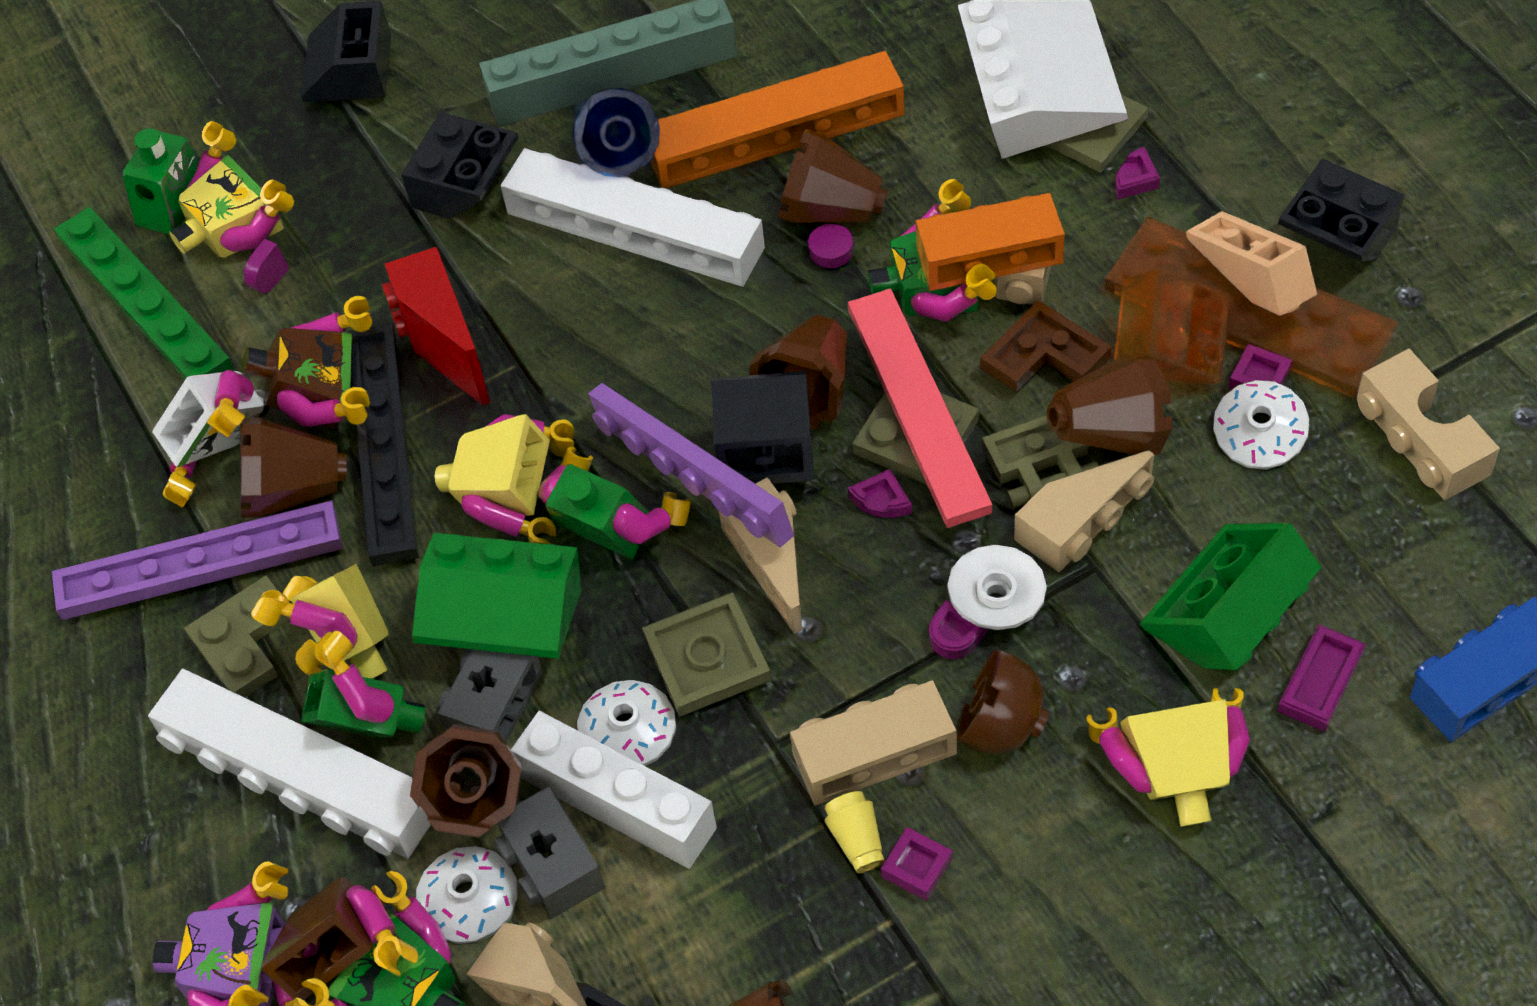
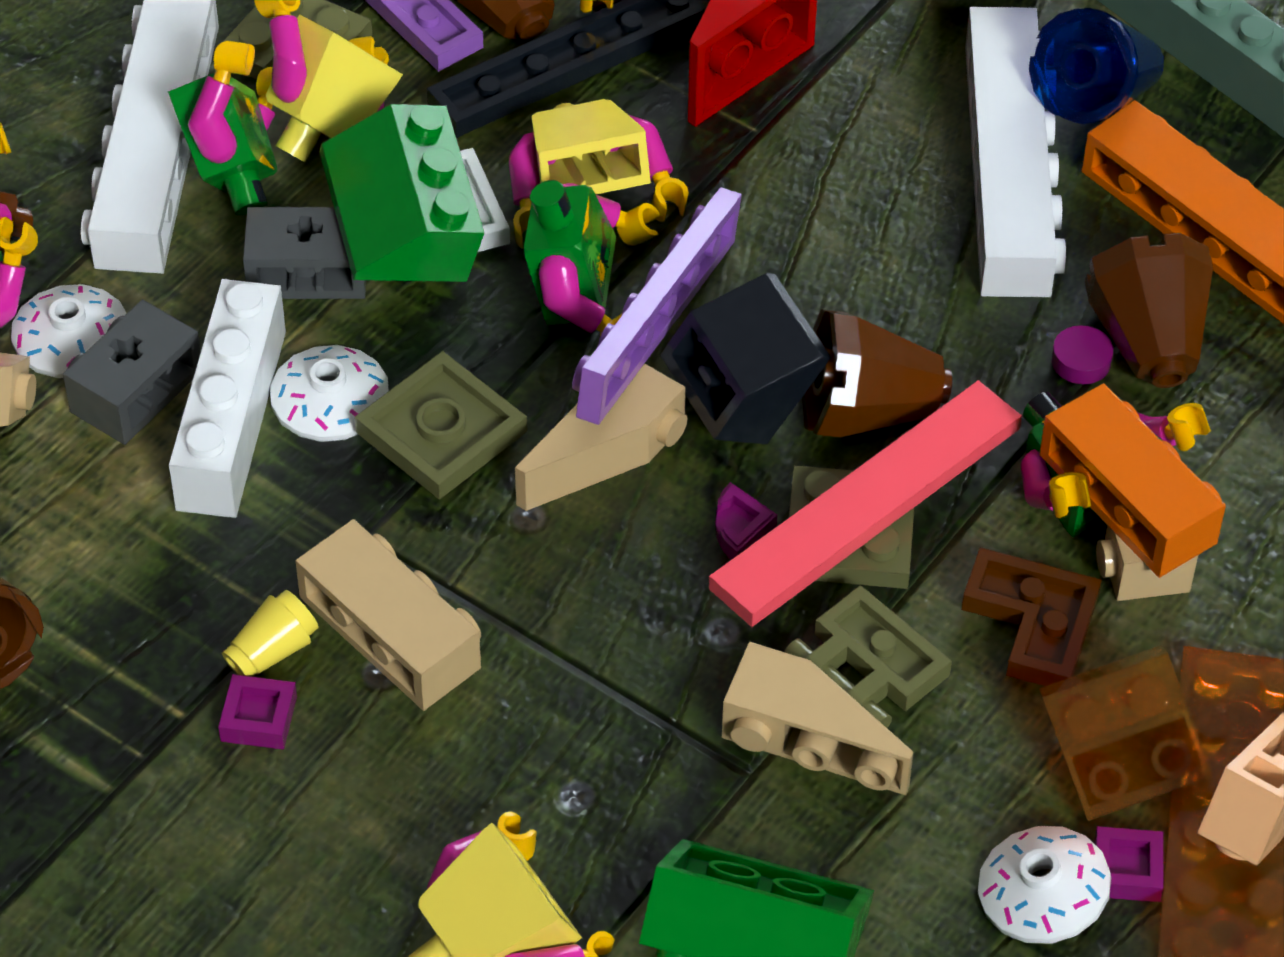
camera: 60 degrees right, 5 degrees down
reddish brown cone [410,724,522,837] -> none
magenta tile [929,600,988,659] -> none
white dish [947,545,1047,630] -> none
reddish brown cylinder [956,650,1049,754] -> none
reddish brown cone [1047,356,1172,455] -> none

